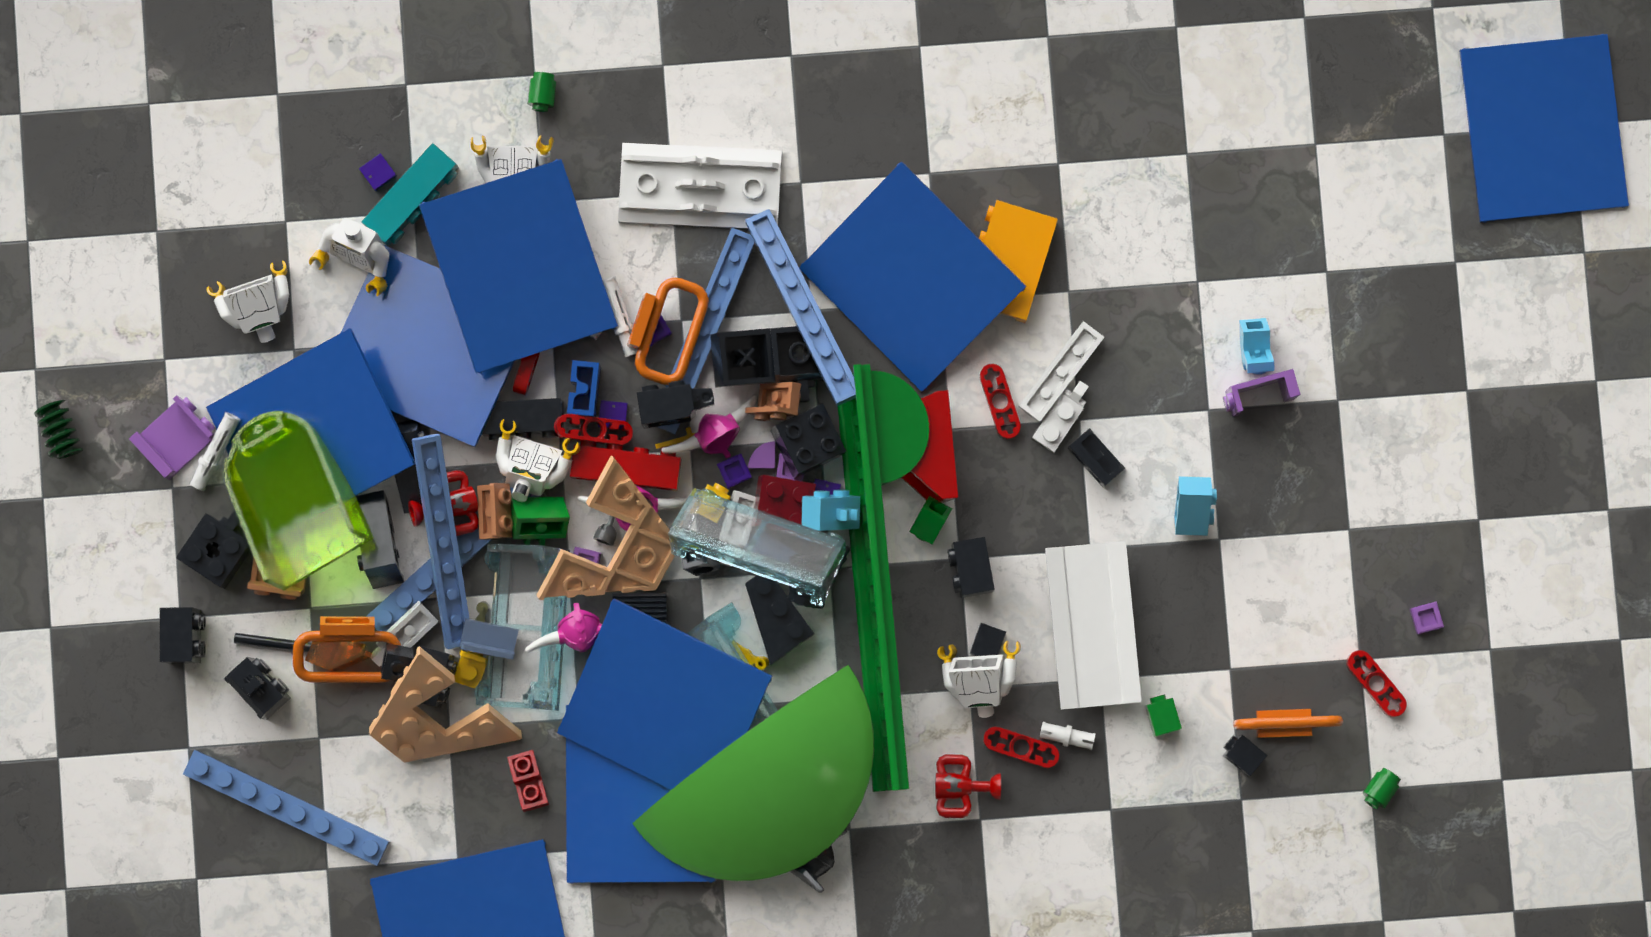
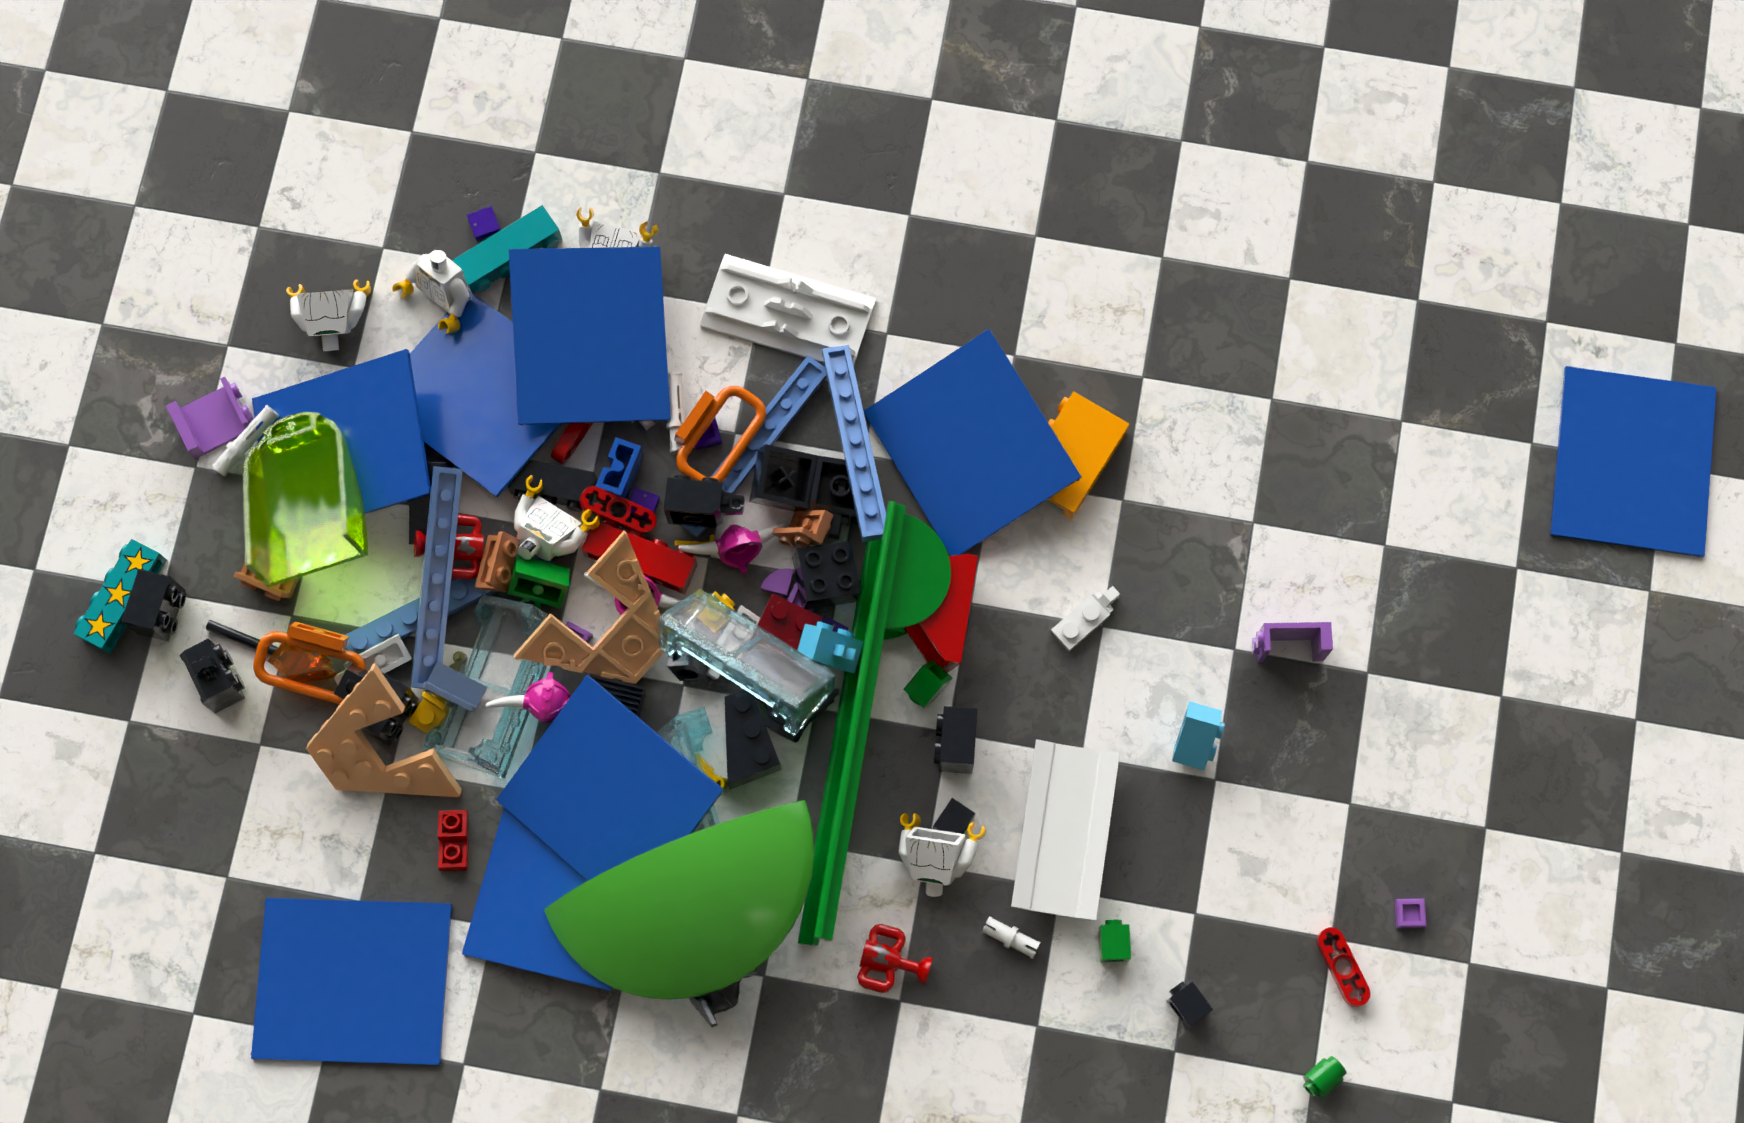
camera: 15 degrees right, 10 degrees down
dark green piece [34,400,83,459] -> none
black hinge [176,508,254,589] -> none
medium blue plate [183,750,390,866] -> none
wedge [349,490,405,589] -> none
green brick [527,72,557,112] -> none
dark grey hinge [593,515,617,546] -> none
dark purple tile [717,453,752,489] -> none
red beam [979,364,1021,439] -> none
red beam [983,727,1059,768] -> none
white plate [1018,321,1104,423] -> none
black hinge [1068,428,1125,488] -> none
orange bar [1233,709,1343,738] -> none
medium azure brick [1239,318,1274,374] -> none
none -> teal brick [73,539,167,654]

